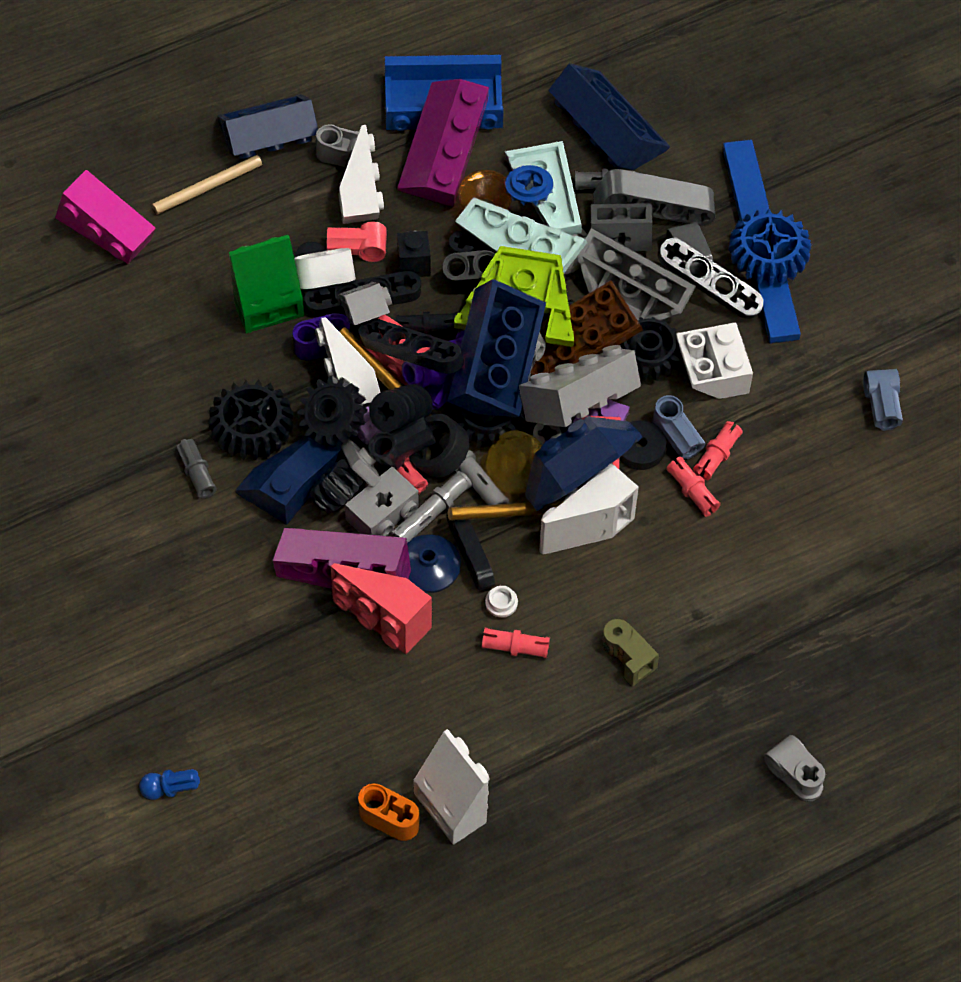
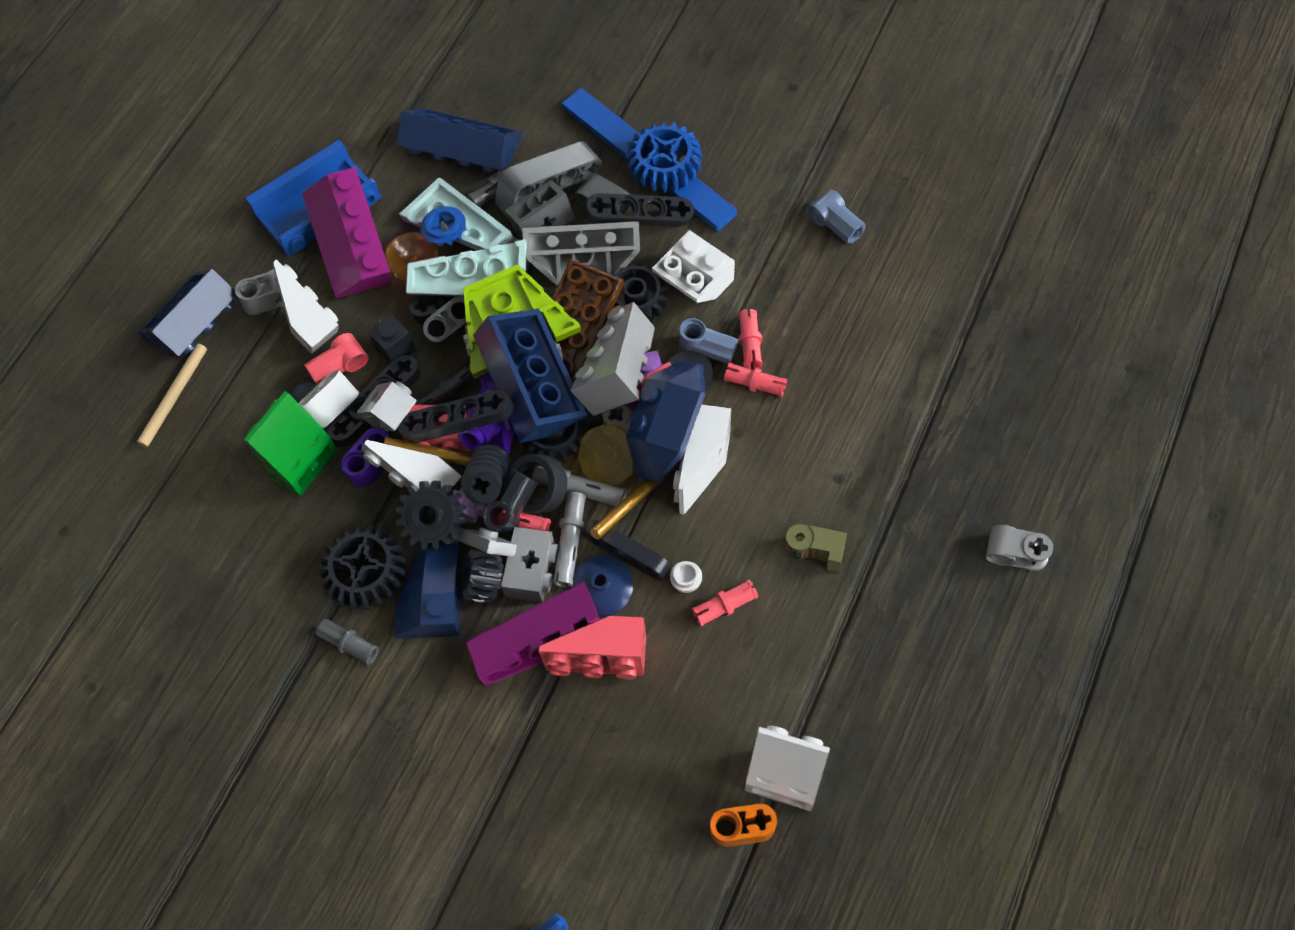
camera: 30 degrees left, 5 degrees up
dark pink wedge [55,170,156,264] -> none

